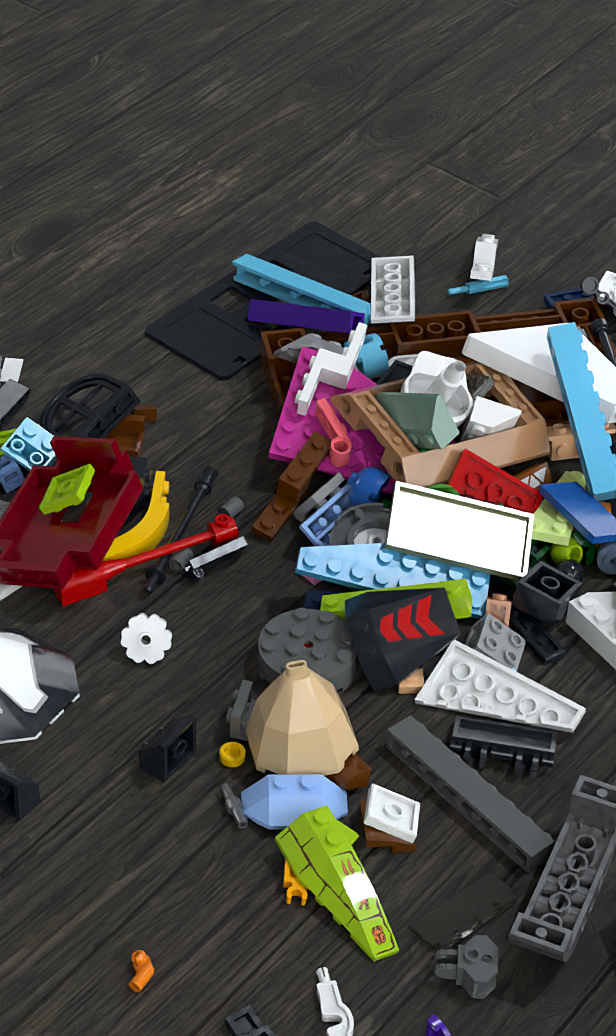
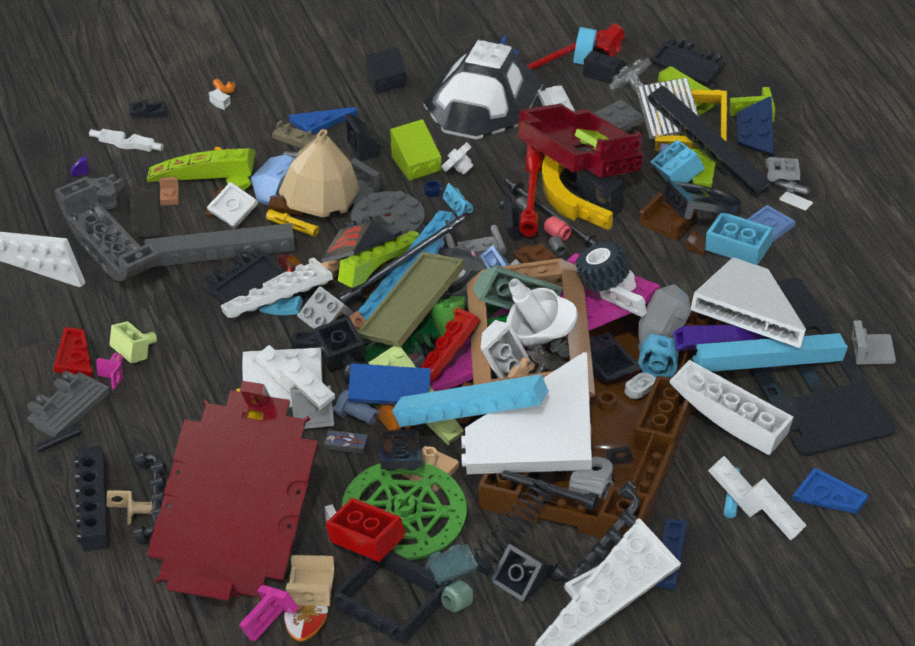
camera: 125 degrees right, 0 degrees up
none -> nougat bracket [159,177,179,205]
none -> white piece [209,89,231,110]
none -> yellow pin [266,209,319,237]
none -> dark tan plate [272,120,318,148]
none -> clear red slope [278,254,304,272]
none -> blue wing [289,107,358,135]
none -> black bar [338,214,467,305]
none -> lime slope [390,119,441,181]
none -> clear blue tile [424,181,442,197]
none -> medium azure hinge [443,183,473,216]
none -> light grey plate [445,225,507,257]
none -> coral brick [544,216,572,241]
none -> black wheel [575,242,629,292]
none -> white slope [690,257,806,348]
none -> medium azure brick [705,213,773,265]
none -> medium blue tile [747,205,795,242]
none -> blue wing [792,468,868,514]
none -> light grey bracket [851,320,896,364]

